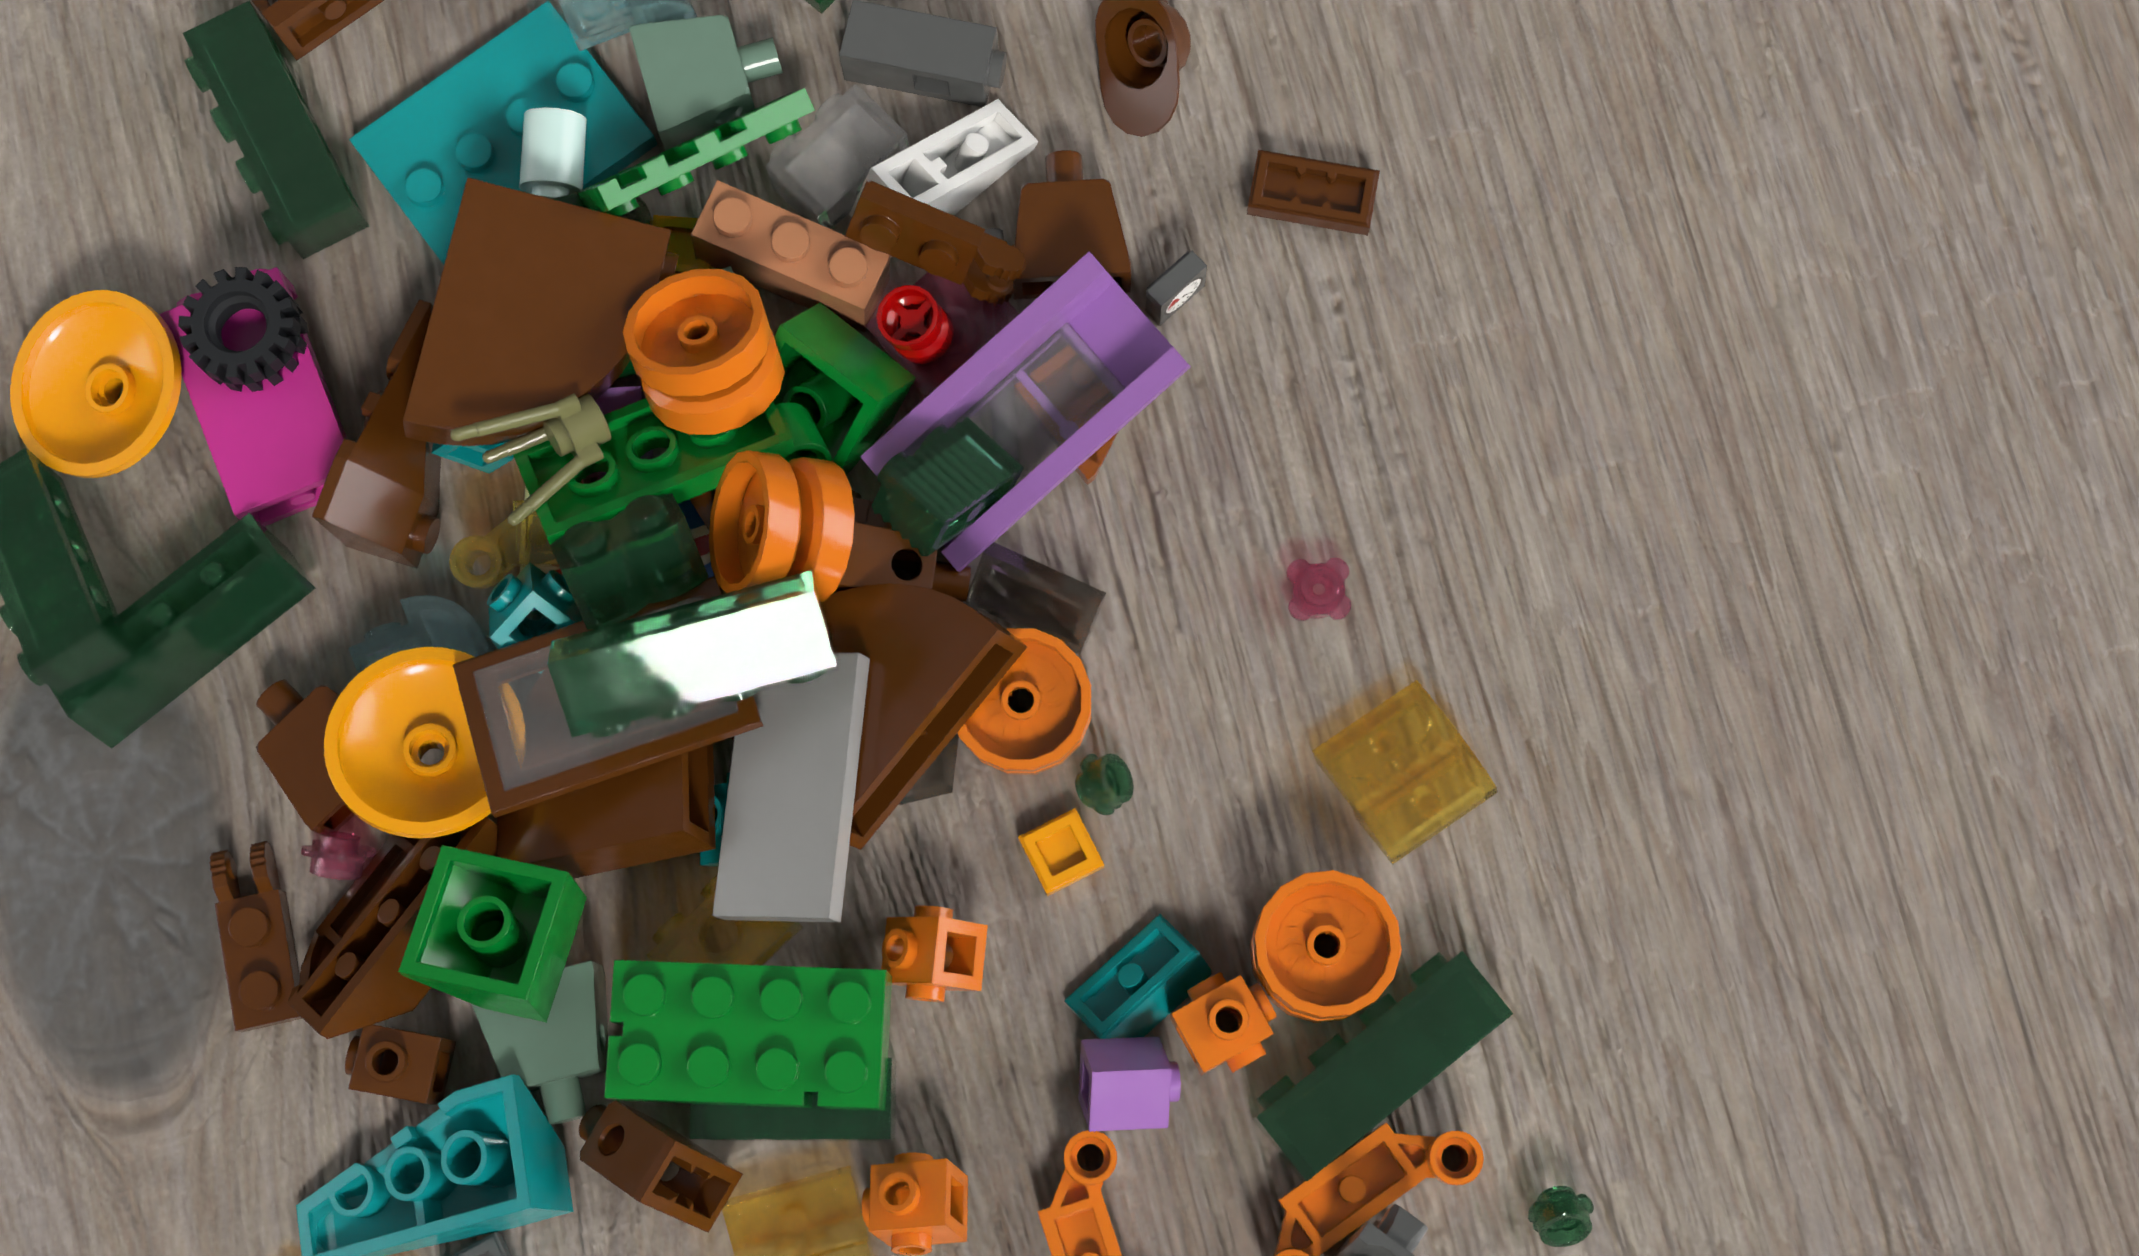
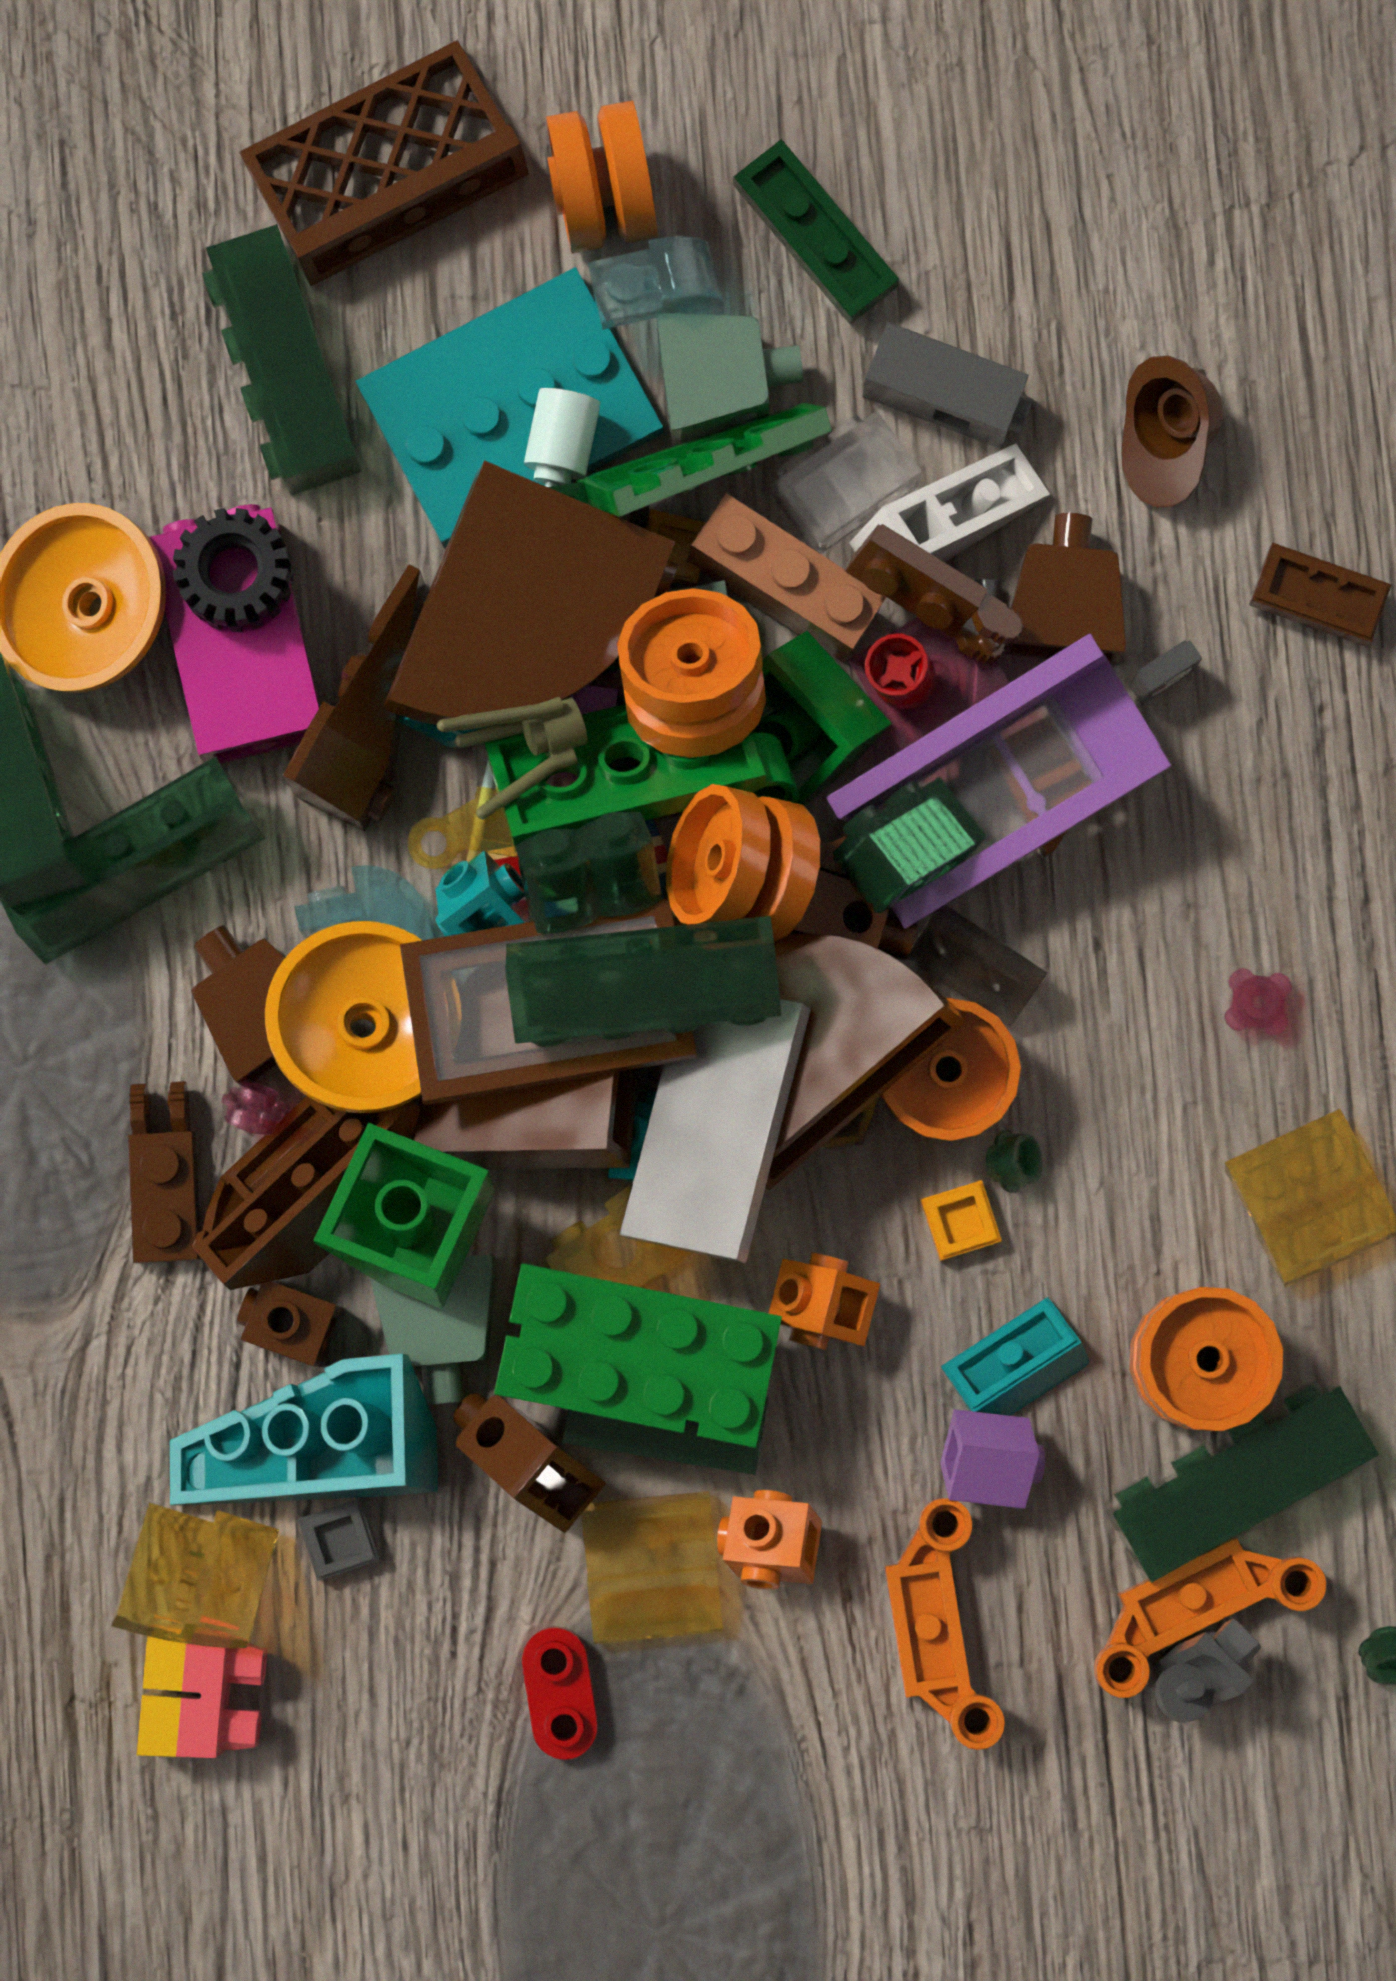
camera: 10 degrees right, 5 degrees up
orange brick [1169,972,1277,1076] -> none

